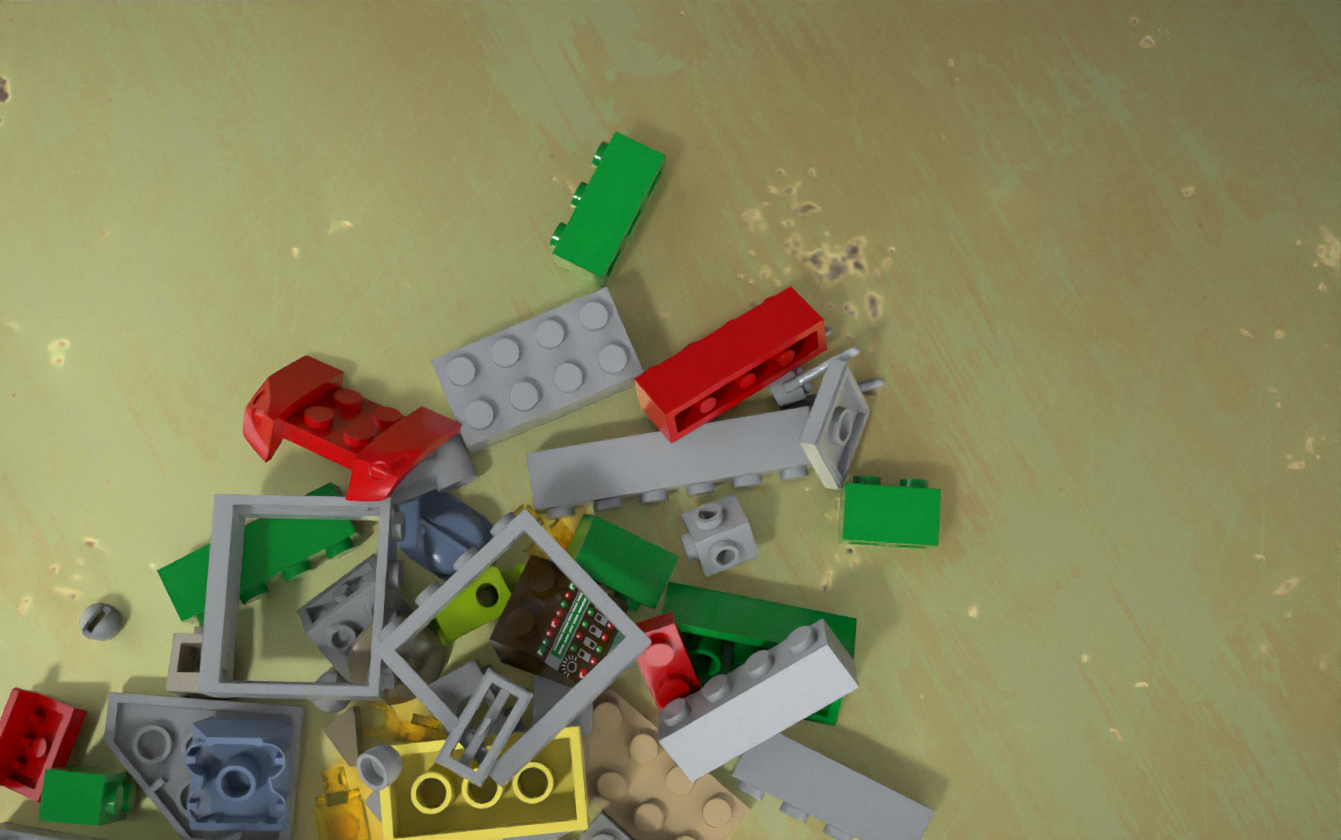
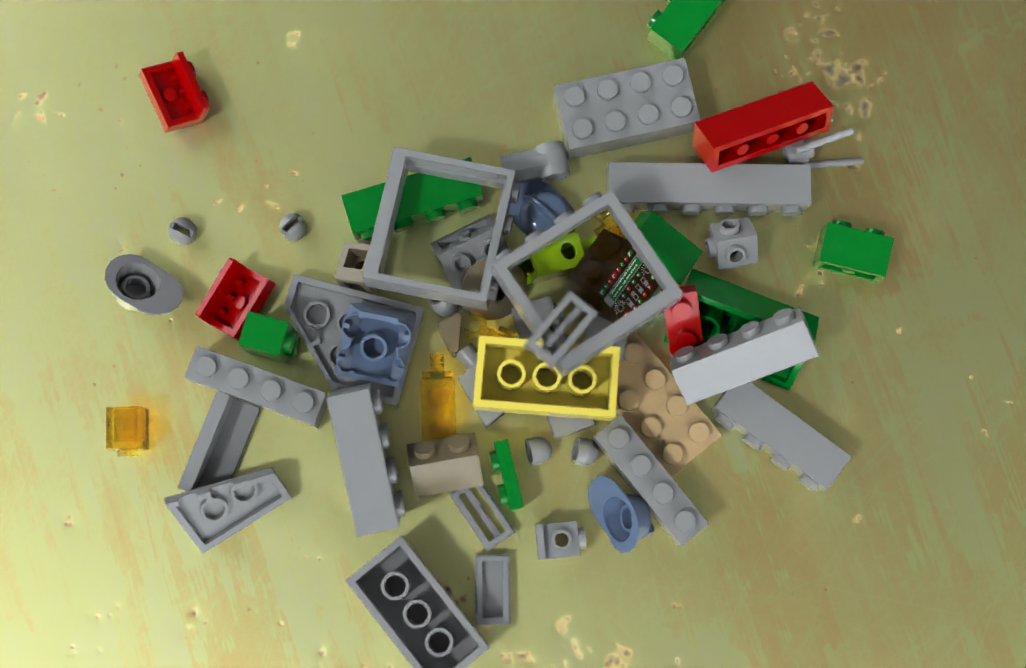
camera: 10 degrees right, 0 degrees up
red piece [243,355,461,502] -> none
light grey hinge [356,744,403,791] -> none
light grey plate [799,359,870,490] -> none

